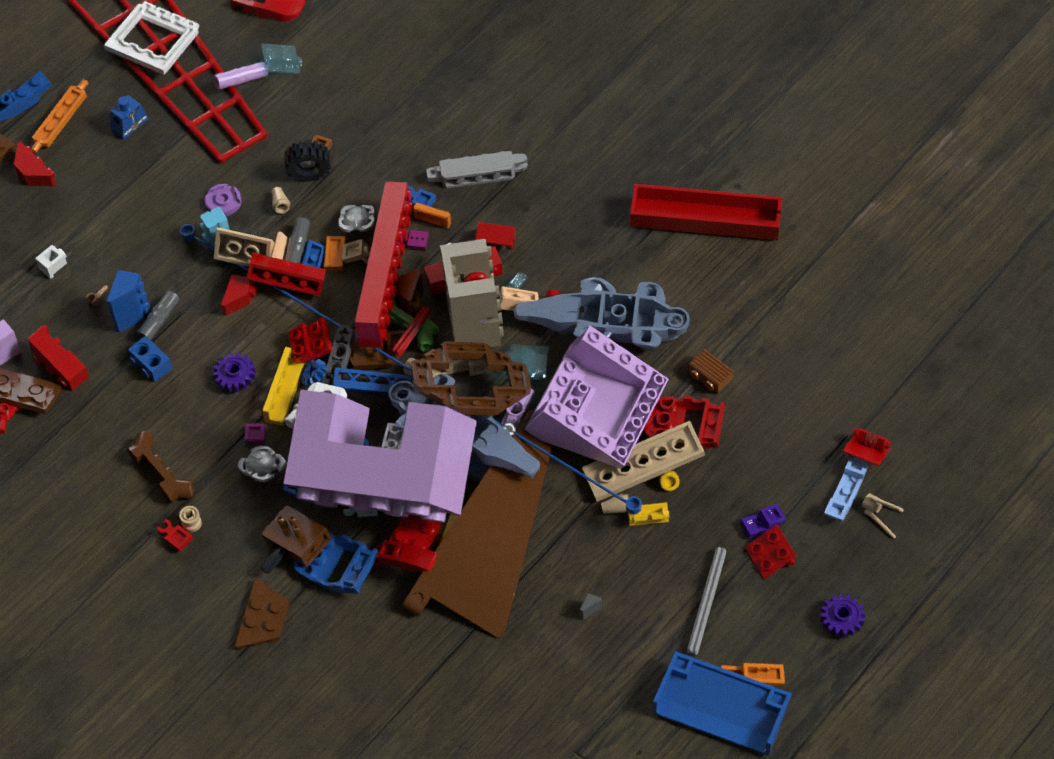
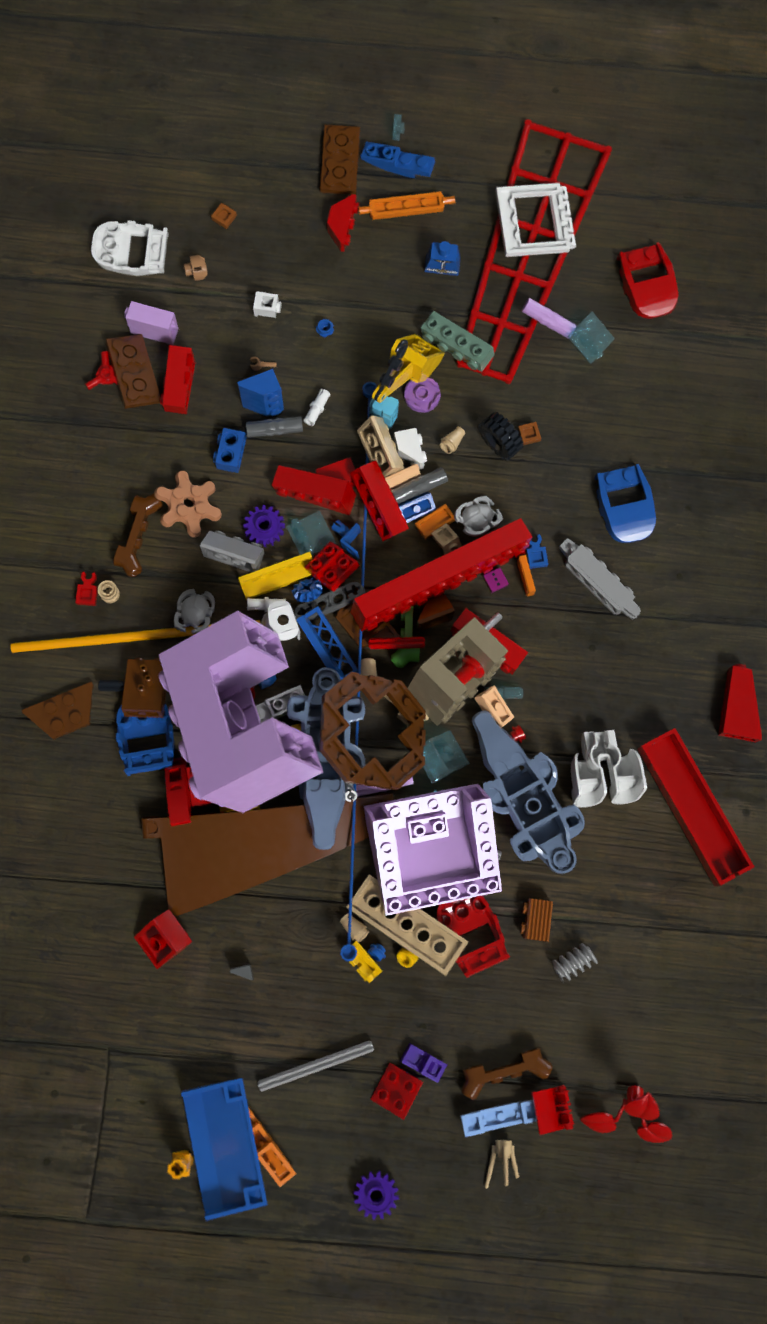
camera: 45 degrees right, 20 degrees up
magenta tile [244,424,266,444] -> none
red hinge [475,222,516,249] -> none
none -> light orange piece [11,620,261,653]
none -> red slope [134,910,192,969]
none -> nougat plate [154,471,222,538]
none -> light orange piece [168,1150,194,1179]
none -> light grey slope [200,531,265,573]
none -> red wedge [271,465,357,516]
none -> clear light blue hinge [286,511,336,555]
none -> white pin [303,389,331,426]
none -> blue plate [316,319,334,337]
none -> blue bracket [331,520,361,560]
none -> blue plate [368,943,386,962]
none -> yellow slope [372,334,445,403]
none -> white slope [394,428,427,469]
none -> sand green brick [421,311,494,372]
none -> reddish brown plate [461,1048,552,1100]
none -> light grey piece [552,943,598,984]
none -> white piece [571,730,647,807]
none -> red plant [580,1086,672,1143]
none -> blue slope [595,464,656,543]
none -> red slope [718,664,762,743]

